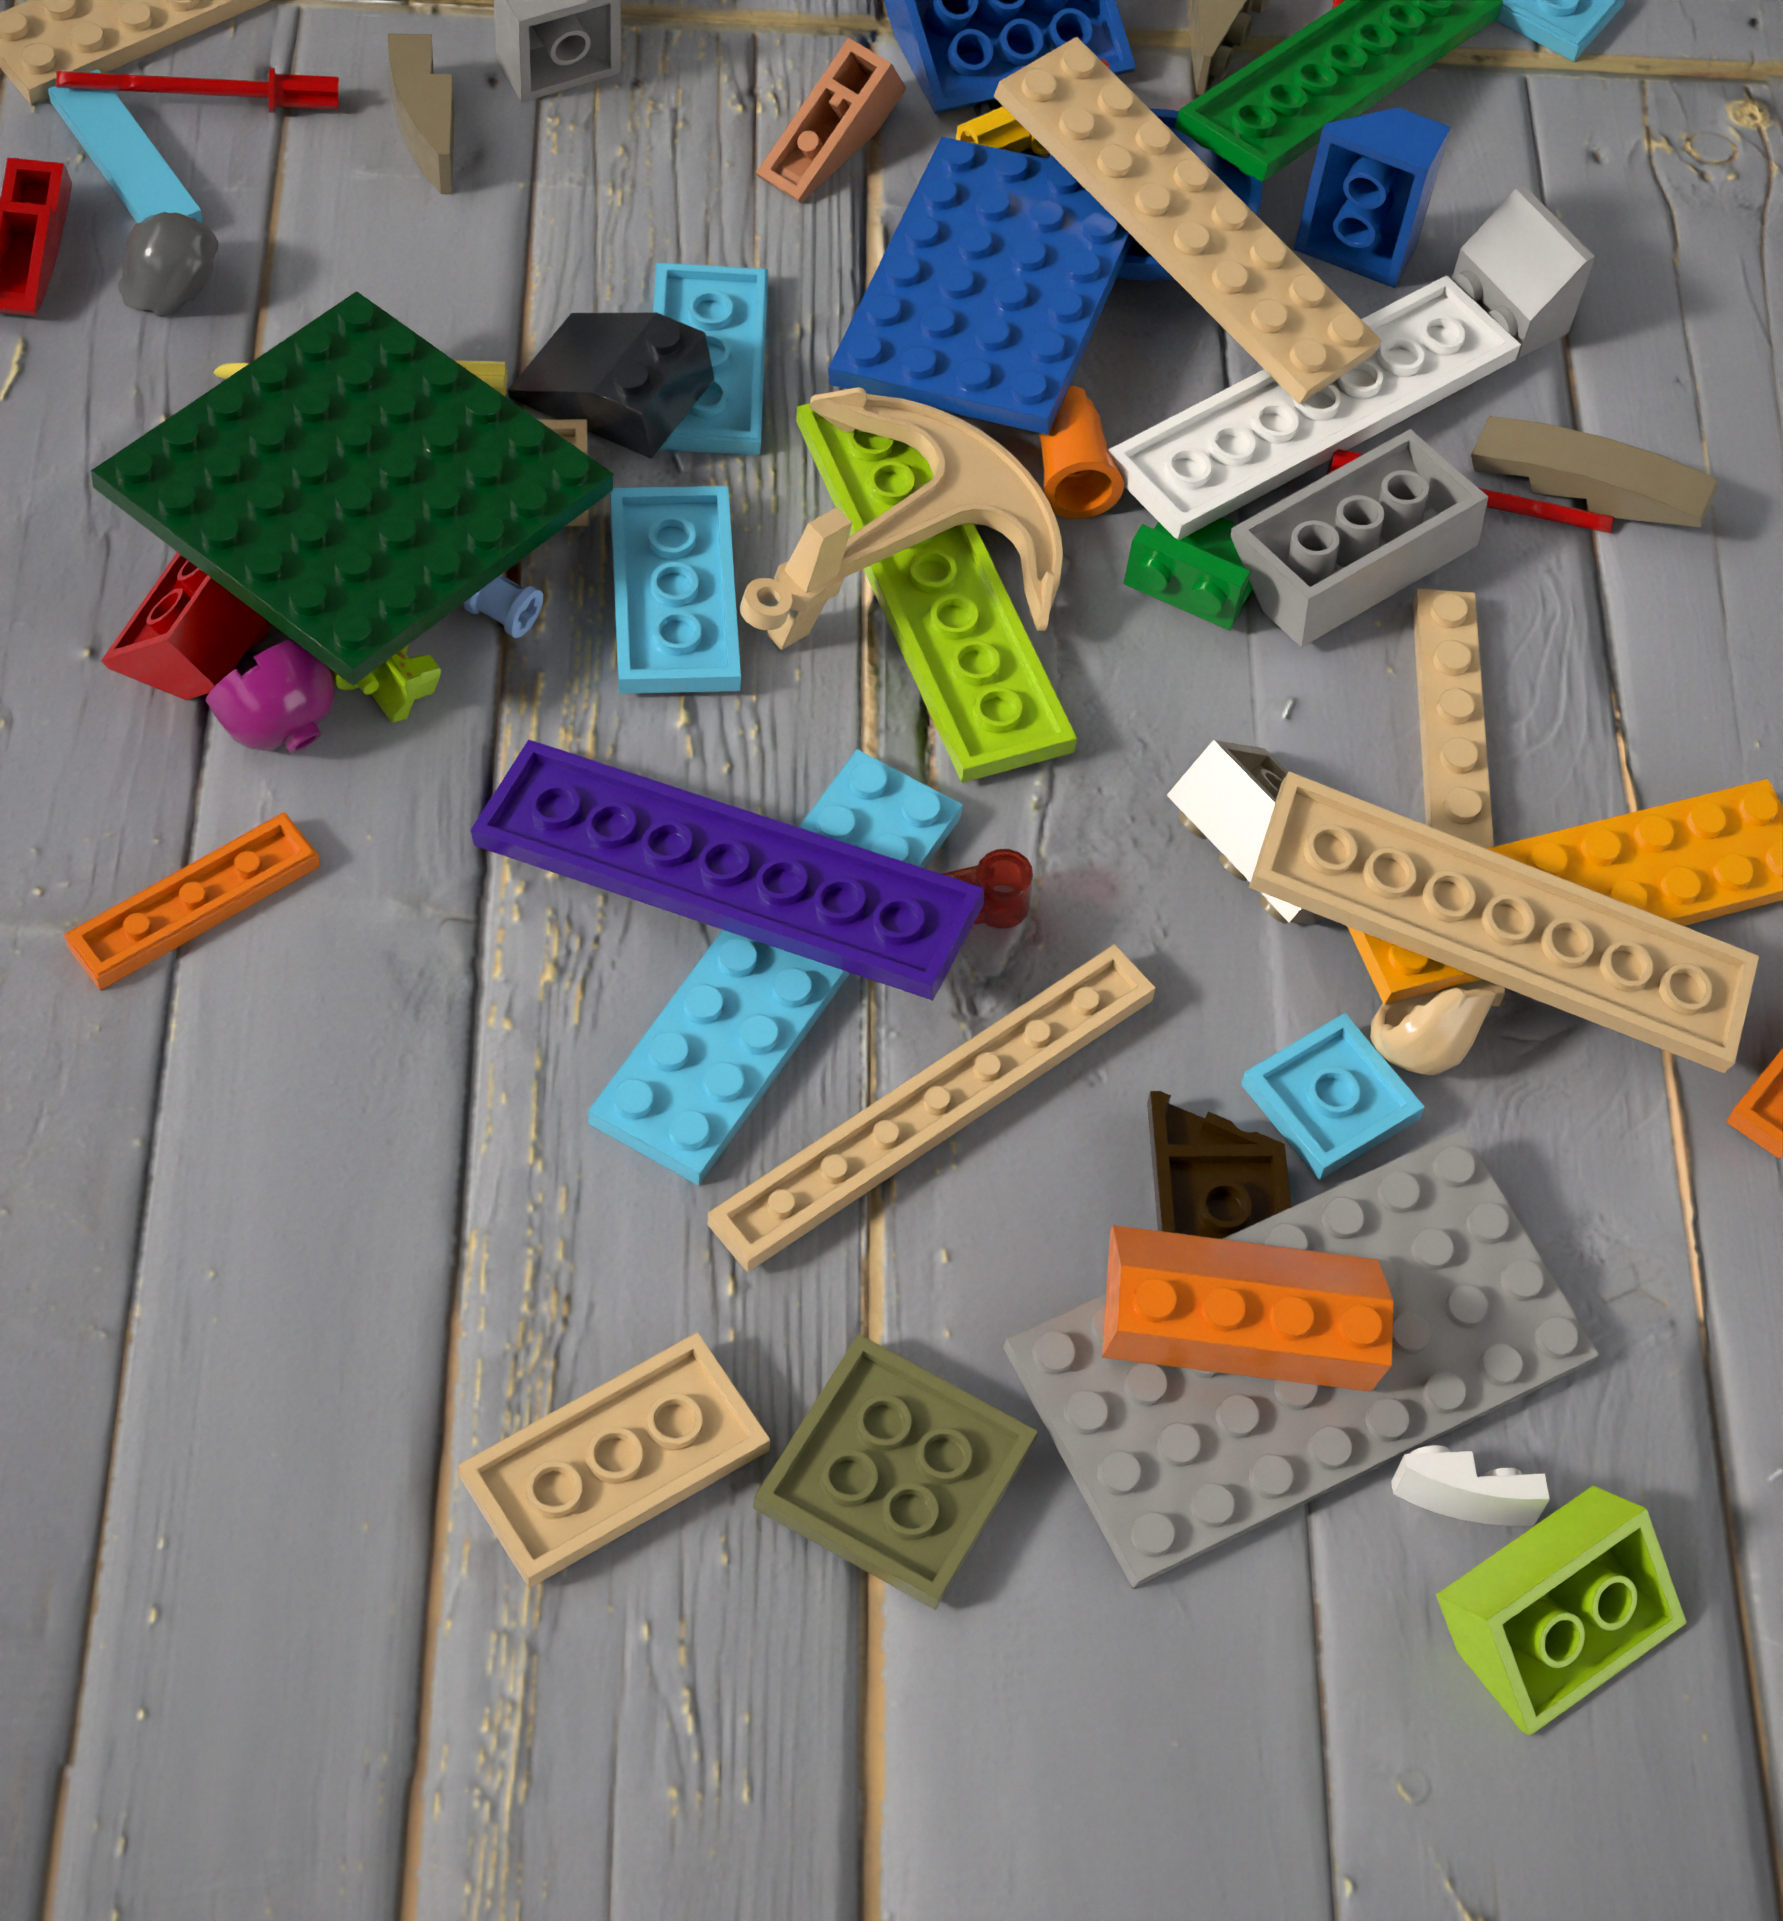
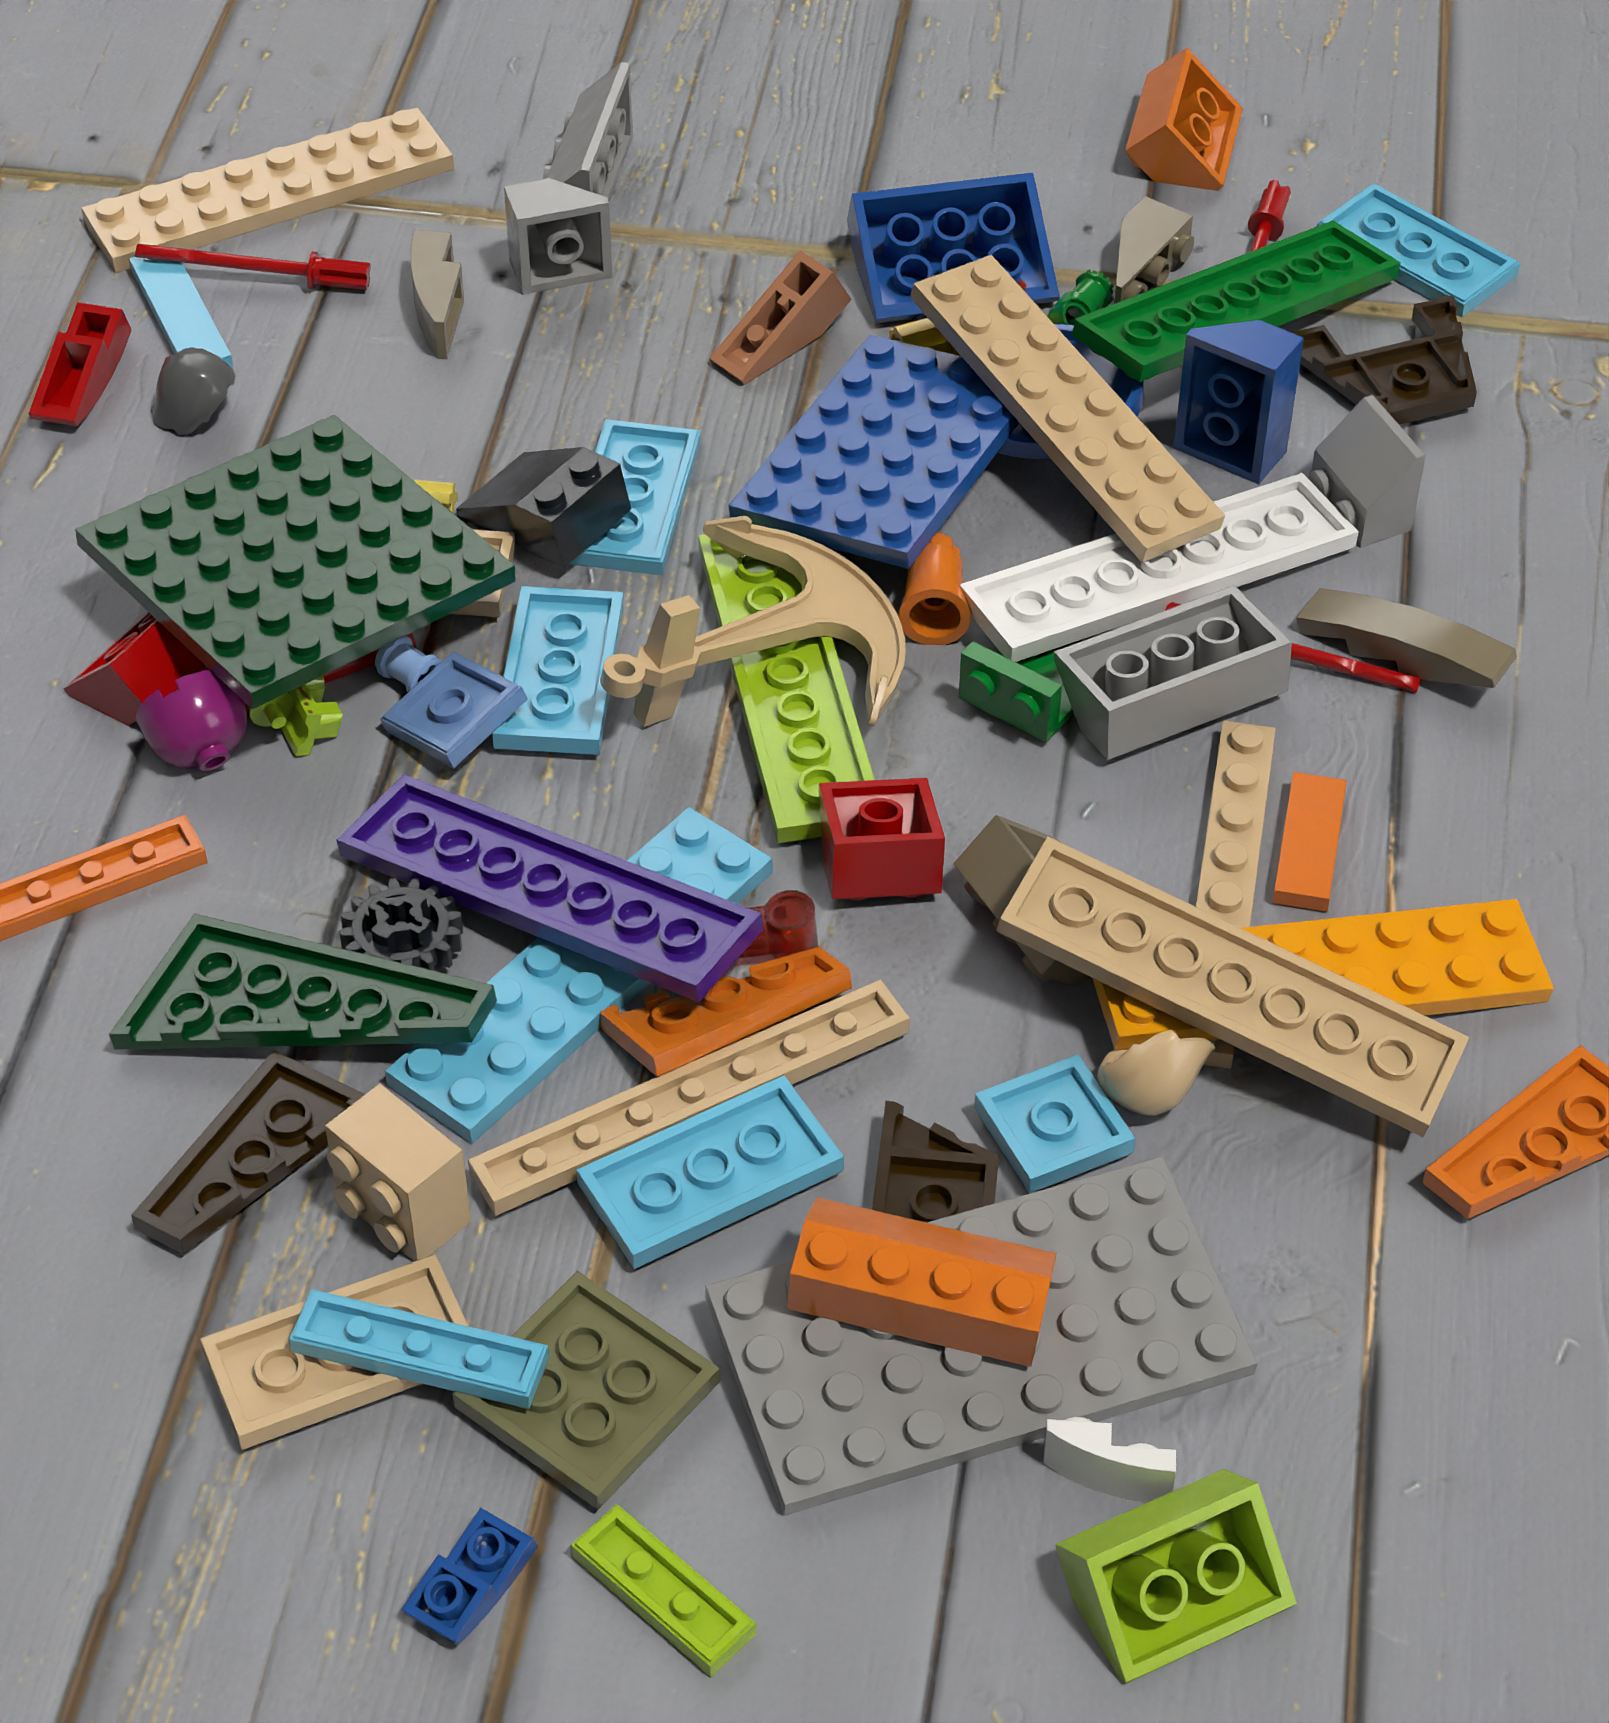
camera: 15 degrees right, 10 degrees down
none -> dark green wing [109,913,497,1050]
none -> dark brown wing [131,1050,365,1254]
none -> medium azure tile [289,1289,549,1409]
none -> tan brick [325,1083,471,1262]
none -> black gear [339,878,463,971]
none -> medium blue tile [380,652,528,768]
none -> blue slope [401,1507,538,1646]
none -> lime tile [570,1504,757,1678]
none -> medium azure plate [576,1075,844,1269]
none -> orange wing [600,947,852,1077]
none -> red slope [818,778,945,901]
none -> green connector [1047,269,1114,325]
none -> orange tile [1272,772,1347,912]
none -> dark brown wing [1291,295,1477,425]

